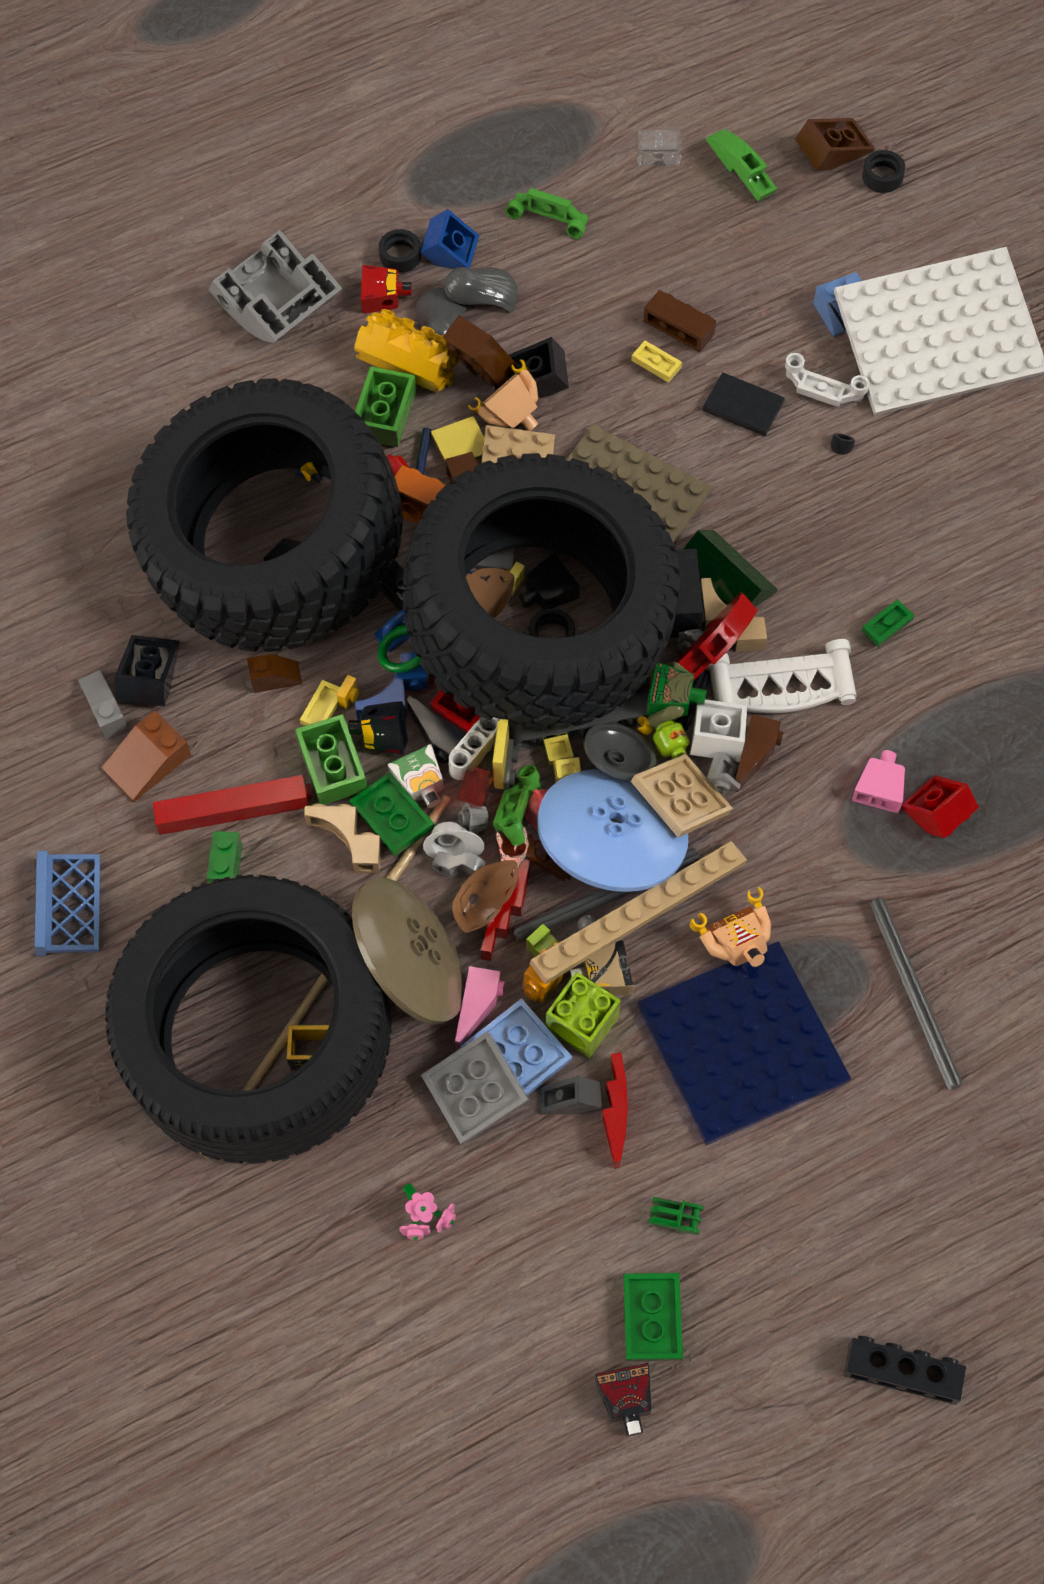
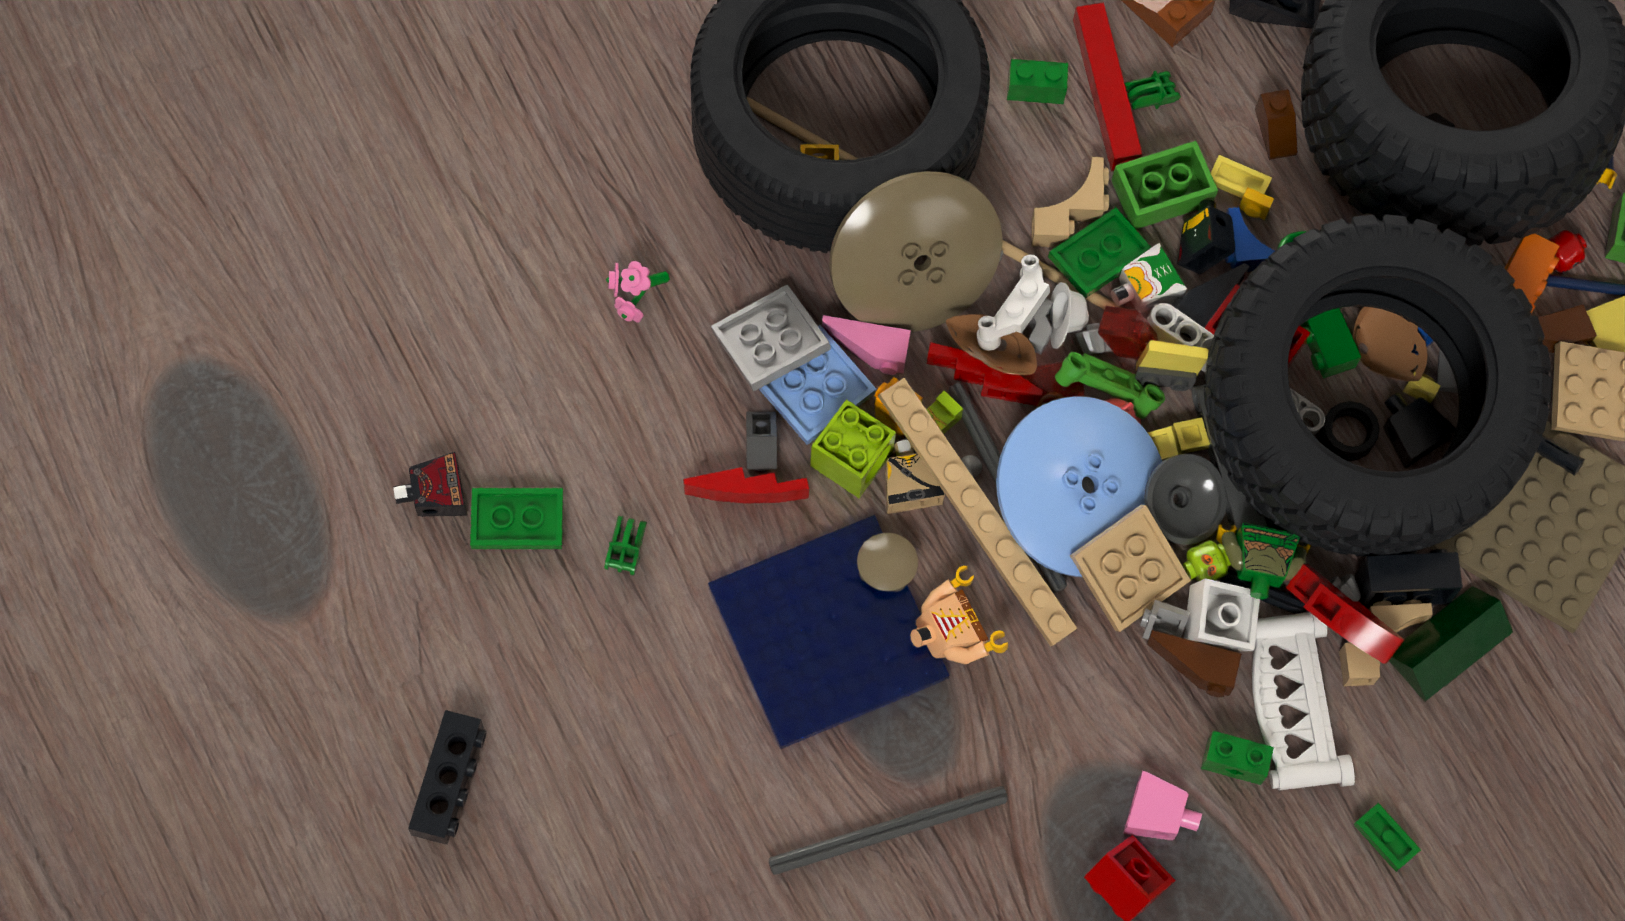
camera: 85 degrees right, 5 degrees up
none -> dark tan dish [857,533,918,592]
none -> white plate [977,254,1050,351]
none -> green arm [1124,71,1181,110]
none -> green brick [1201,731,1274,785]

